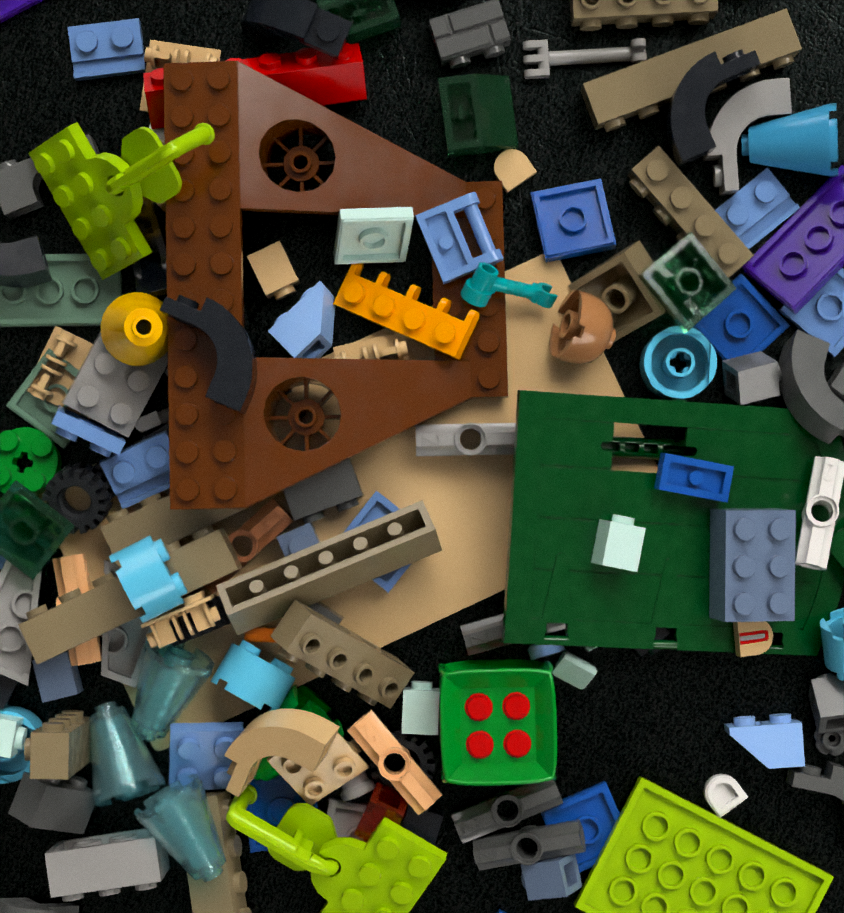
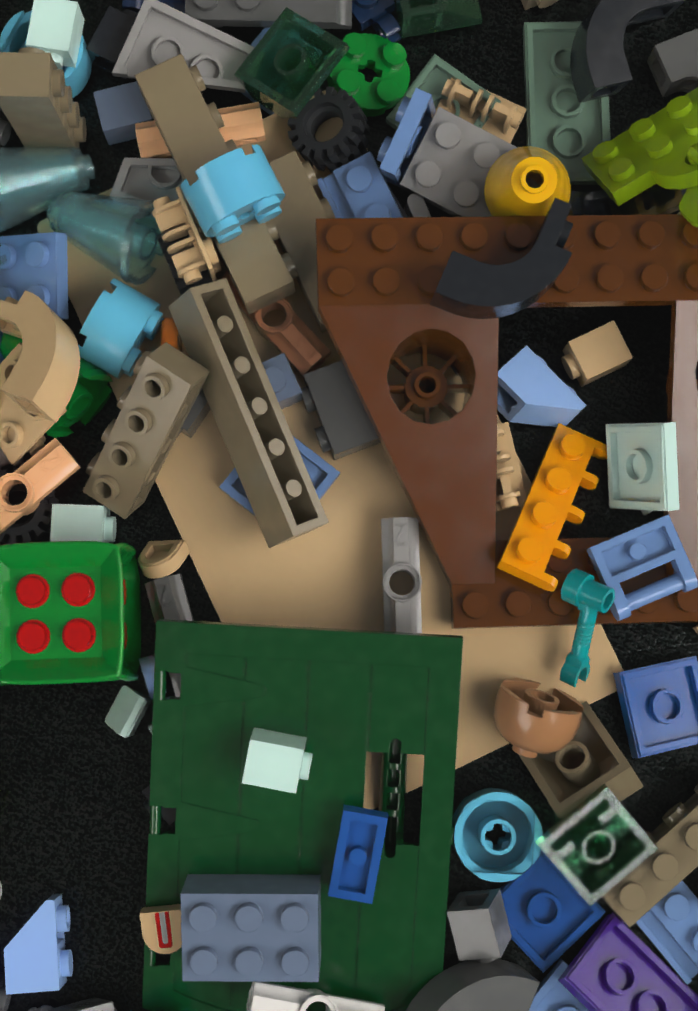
camera: 85 degrees right, 5 degrees down
none -> tan tile [138,540,190,579]

